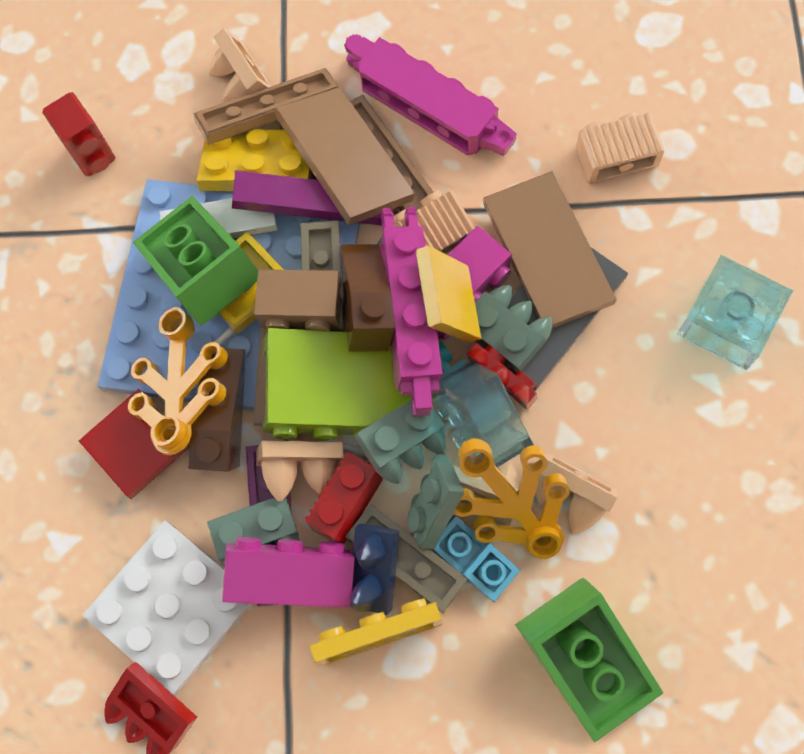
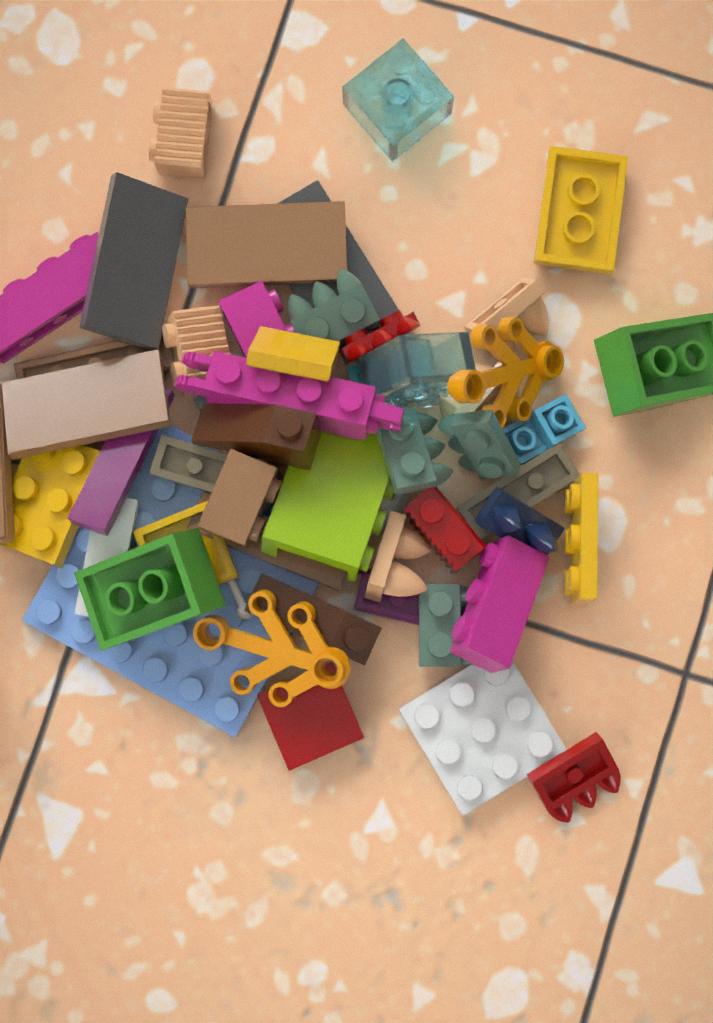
camera: 75 degrees left, 10 degrees up
none -> dark grey tile [79,172,188,351]
none -> yellow plate [533,146,628,275]

